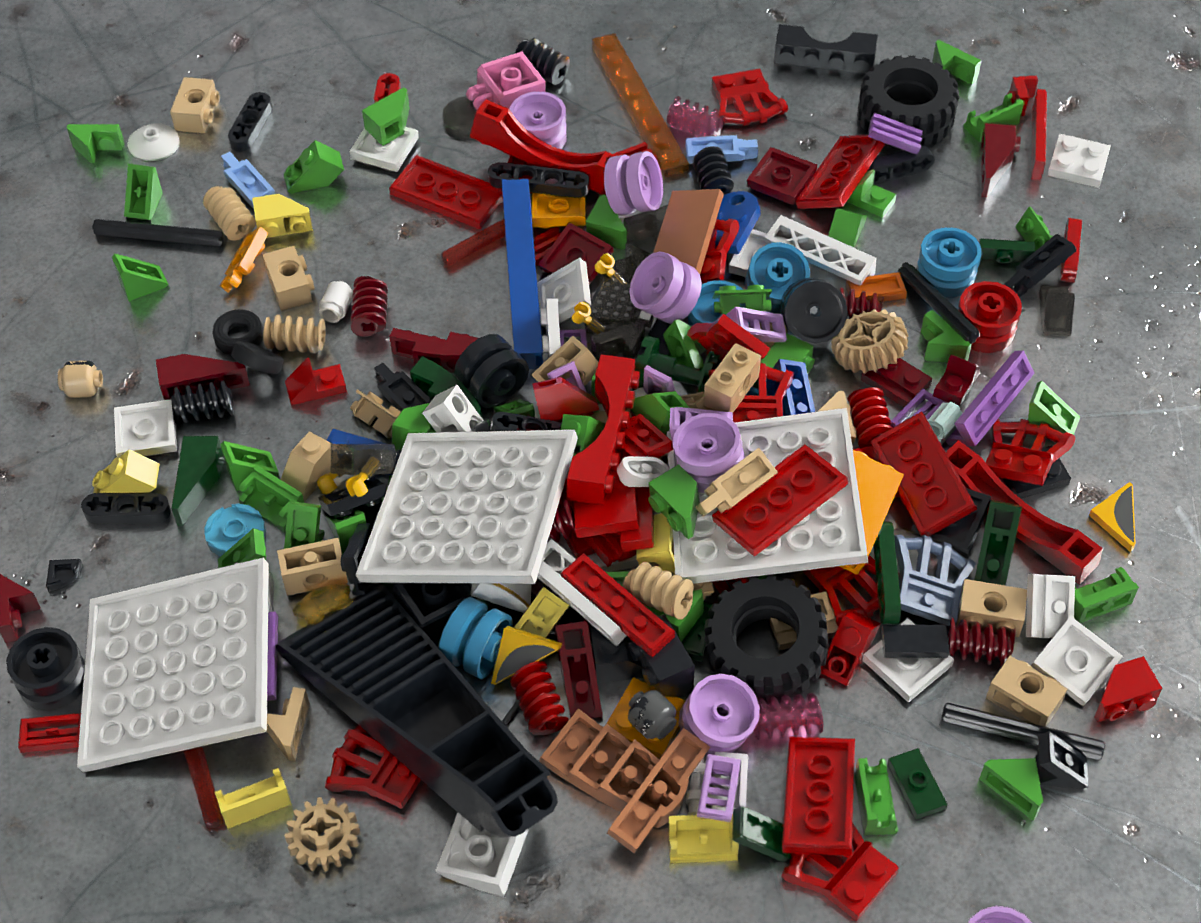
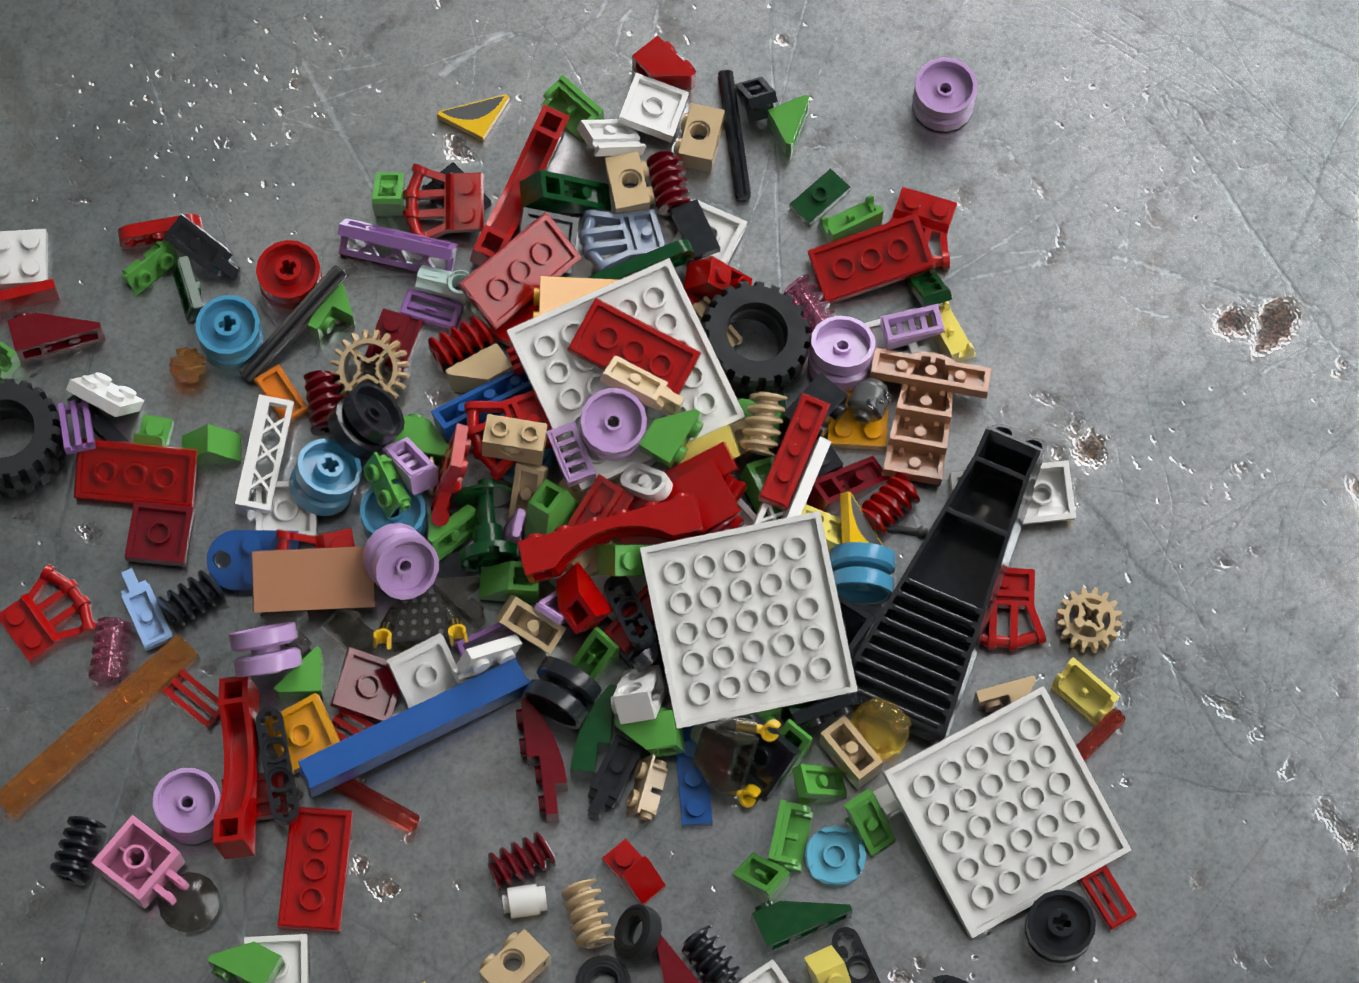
camera: 115 degrees left, 15 degrees up
tan slope [281,431,337,502] -> none
dark red slope [933,355,980,407] -> none
clear smoke slope [1039,286,1075,336] -> none
none -> white plate [66,372,144,417]
none -> clear orange gear [169,347,206,384]

